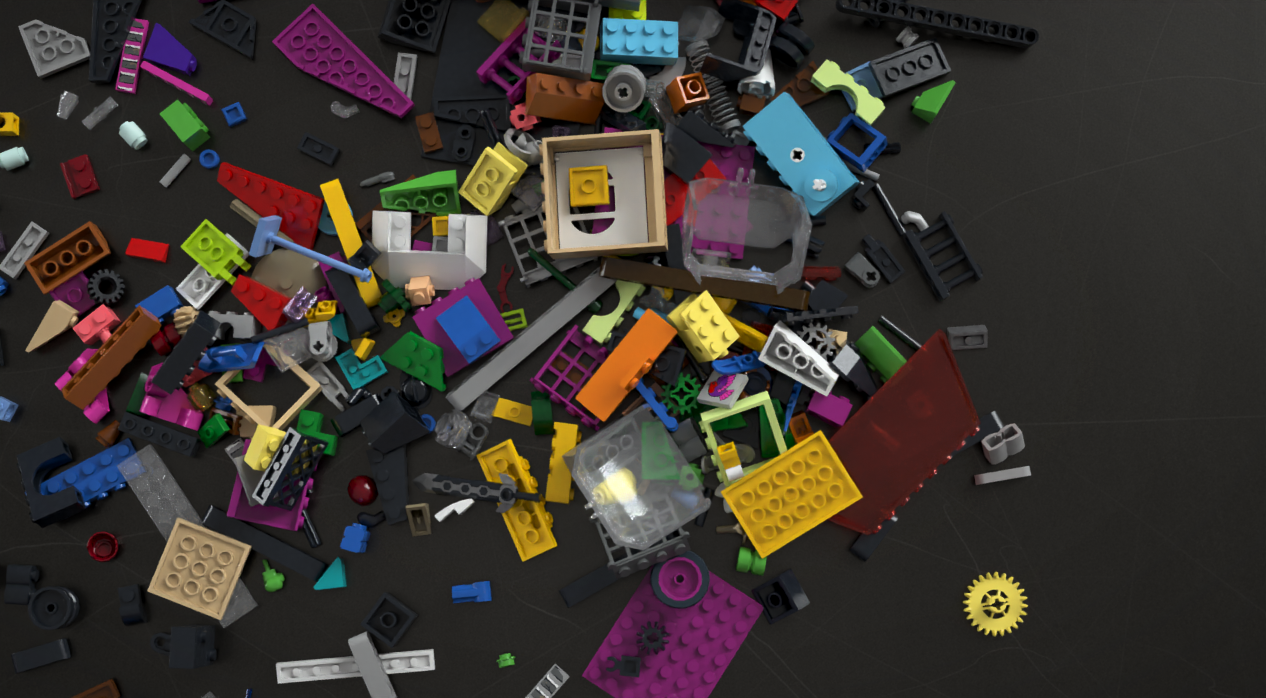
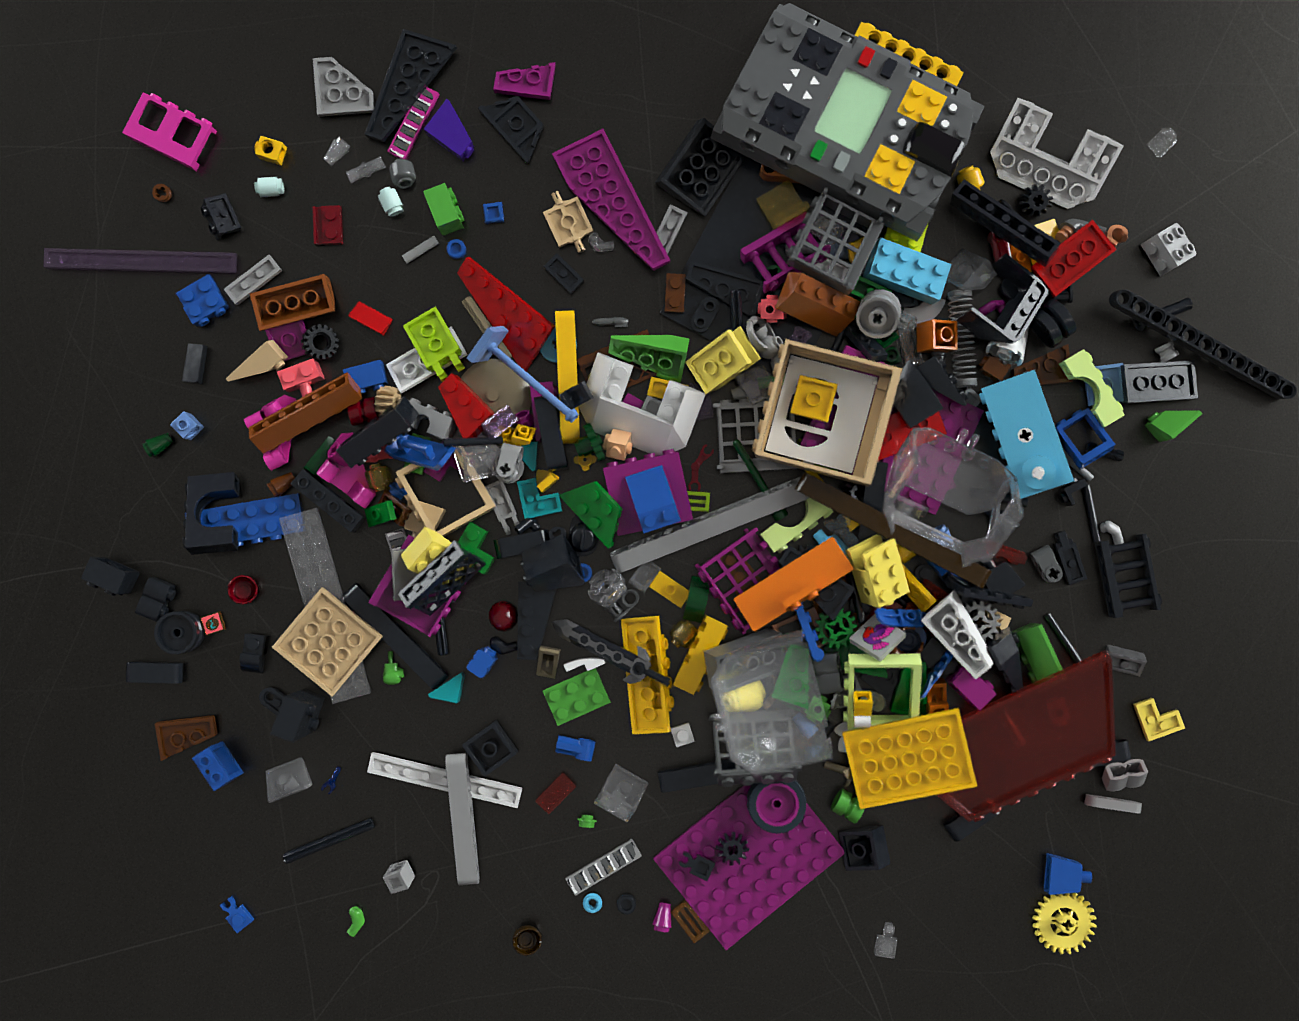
camera: 15 degrees right, 5 degrees up
dark pink tile [140,61,213,106] -> none
none -> tile [200,611,226,636]
none -> dark grey head [389,158,416,189]
none -> clear red plate [535,772,576,814]
none -> bright green plate [542,668,611,726]
none -> tan plate [543,191,594,253]
none -> clear slope [594,764,648,822]
none -> clear yellow head [670,620,698,648]
none -> white plate [671,722,695,747]
none -> clear plate [874,922,897,959]
none -> magenta arm [978,300,1006,316]
none -> blue torso [1044,853,1092,895]
none -> light yellow plate [1133,698,1185,741]

